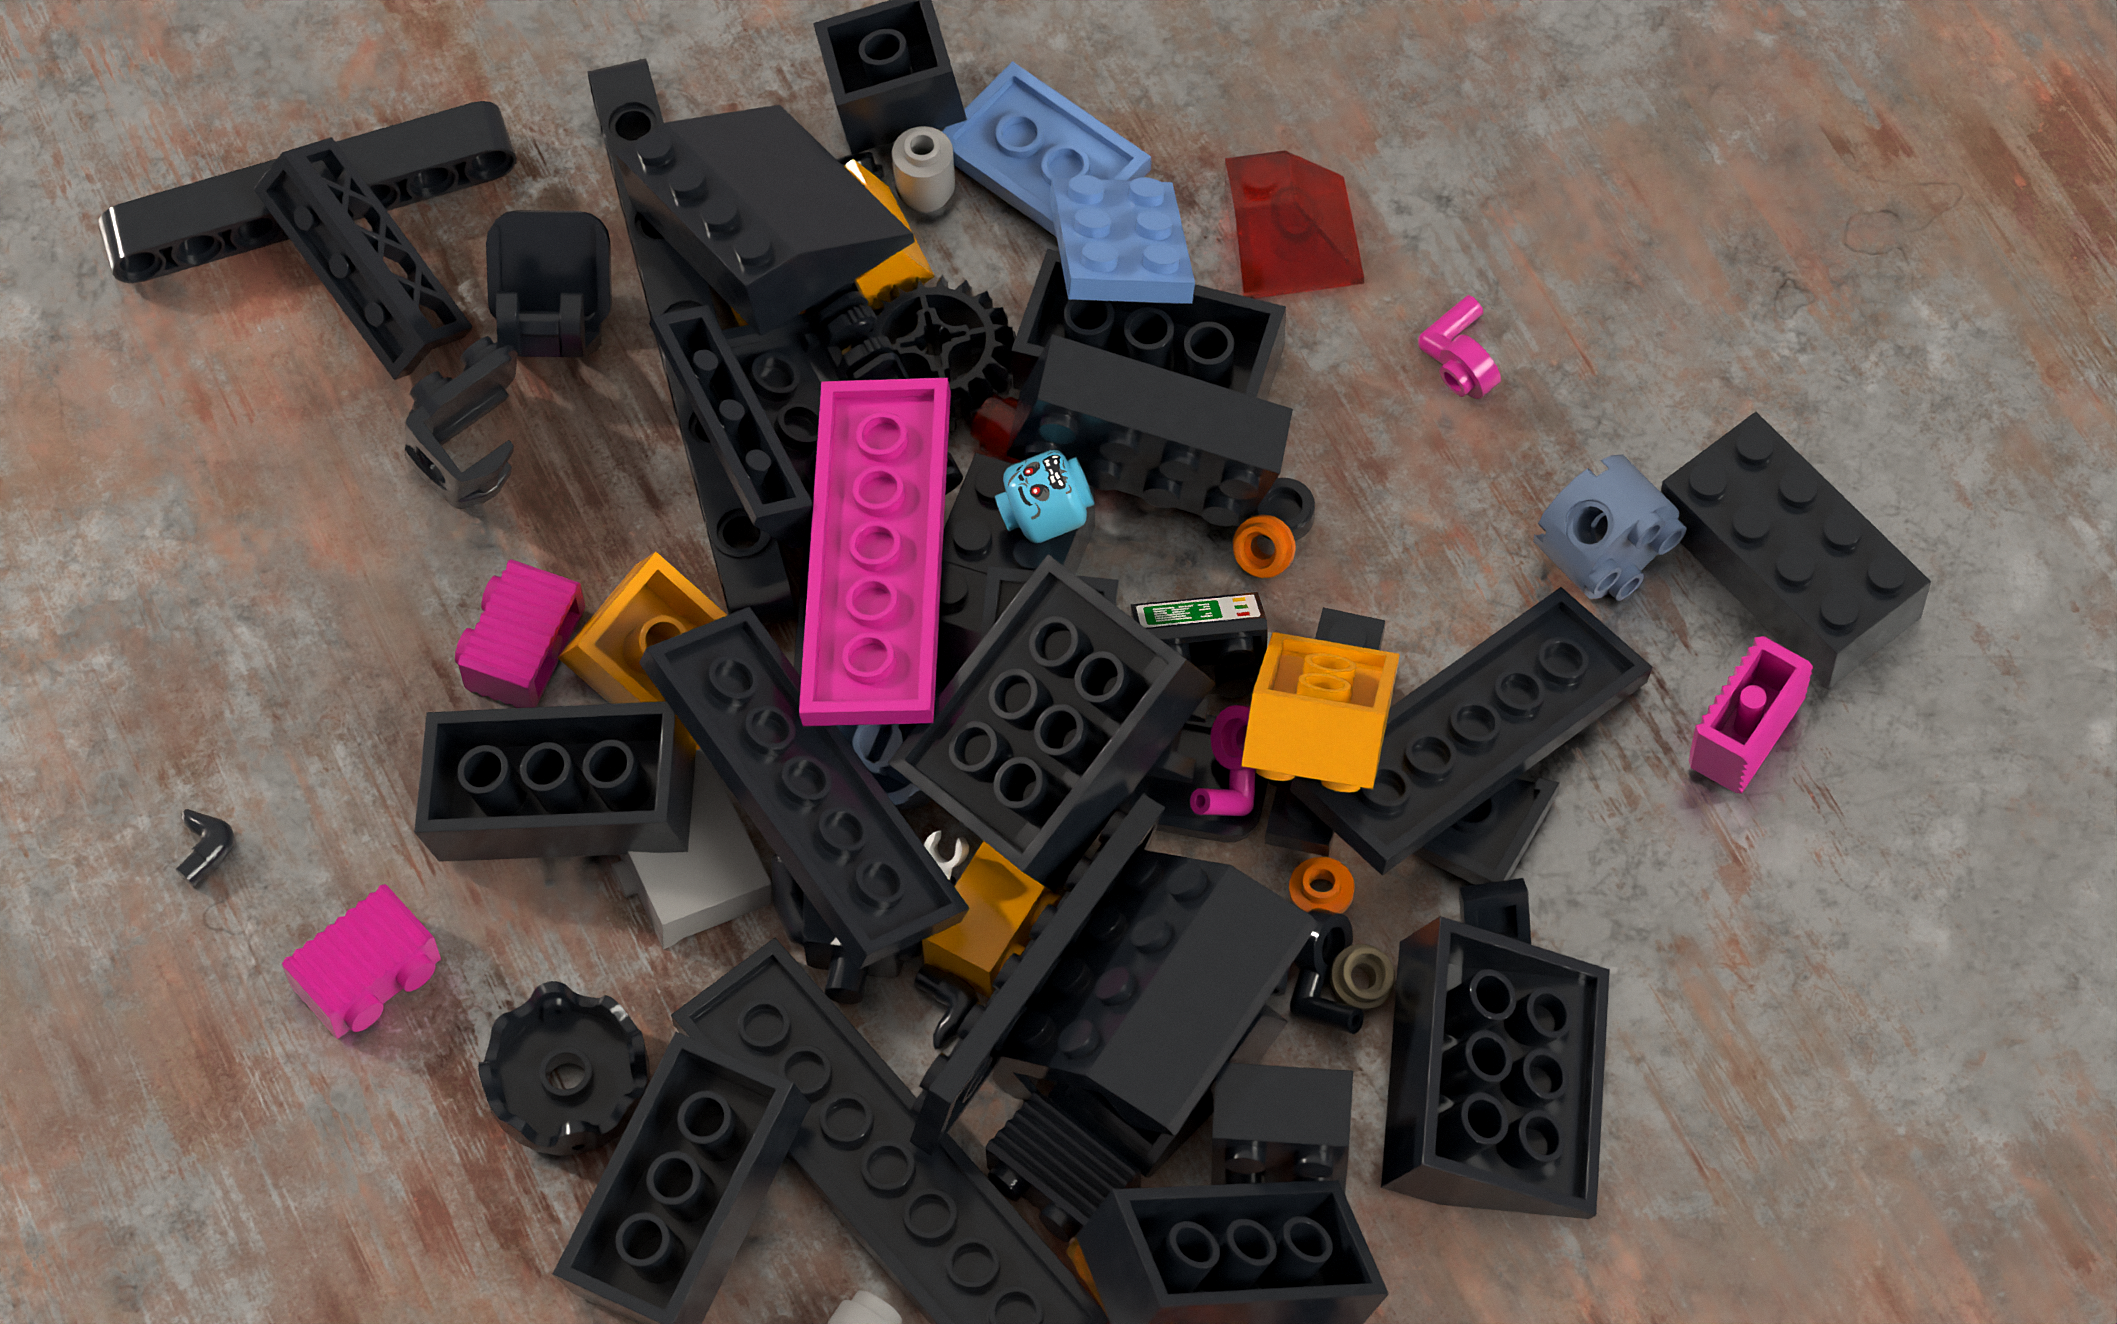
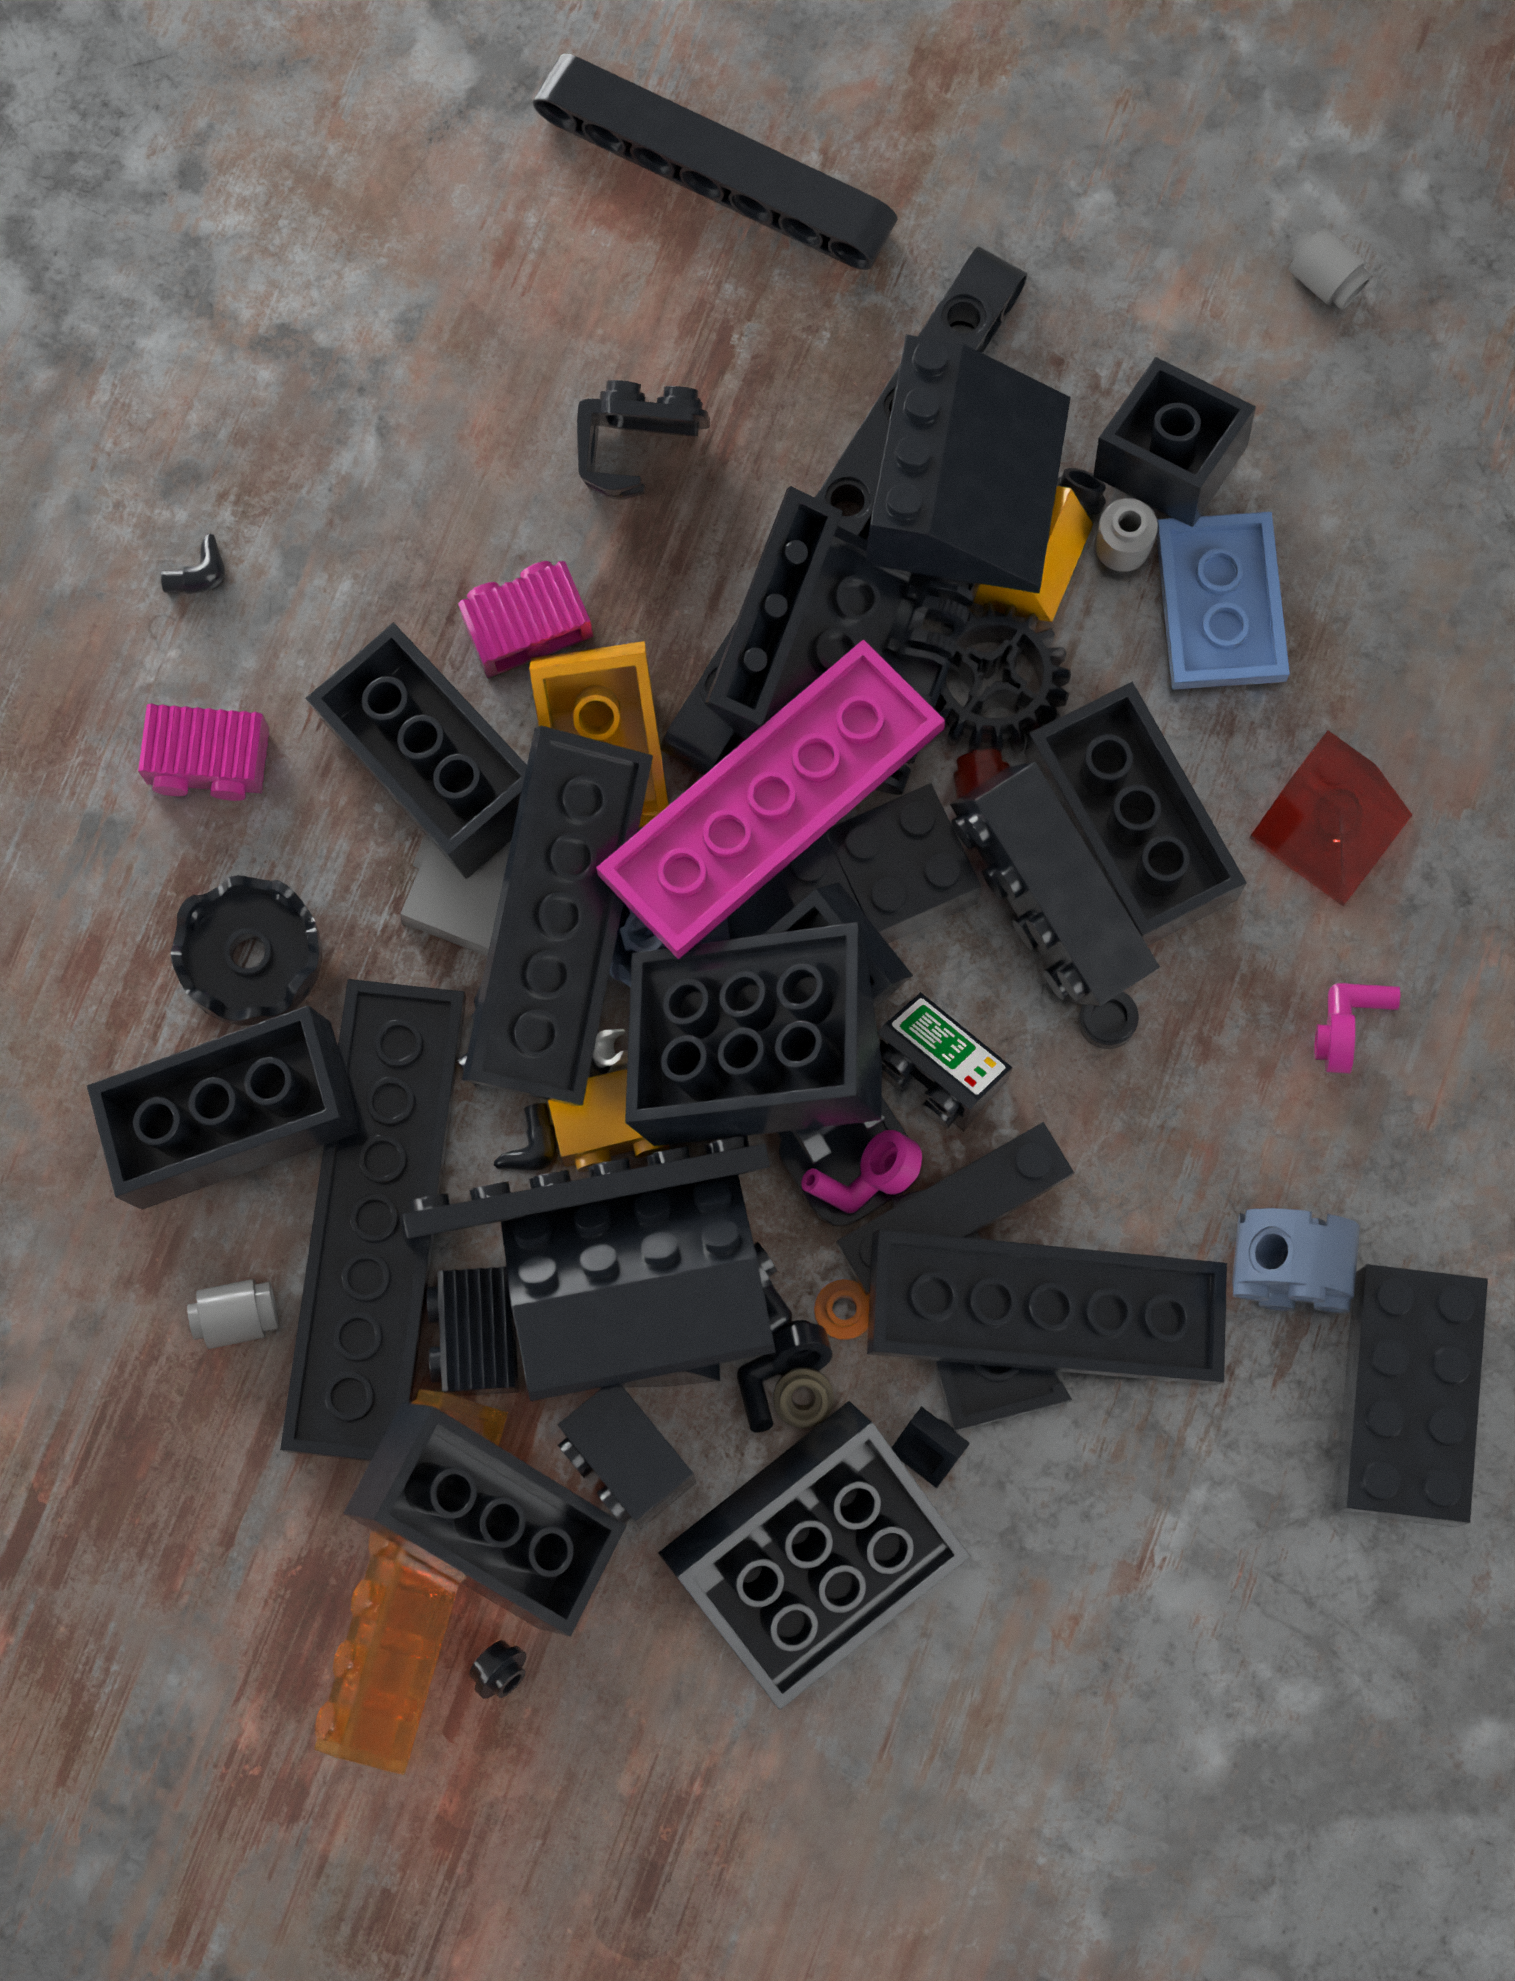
camera: 45 degrees right, 15 degrees up
black fence [253,137,473,380] -> none
black piece [486,210,612,358] -> none
medium azure head [995,450,1095,543] -> none
medium blue plate [1049,175,1195,304] -> none
orange plate [1233,515,1295,578] -> none
light orange slope [1241,632,1400,792] -> none
dark pink brick [1689,636,1813,794] -> none

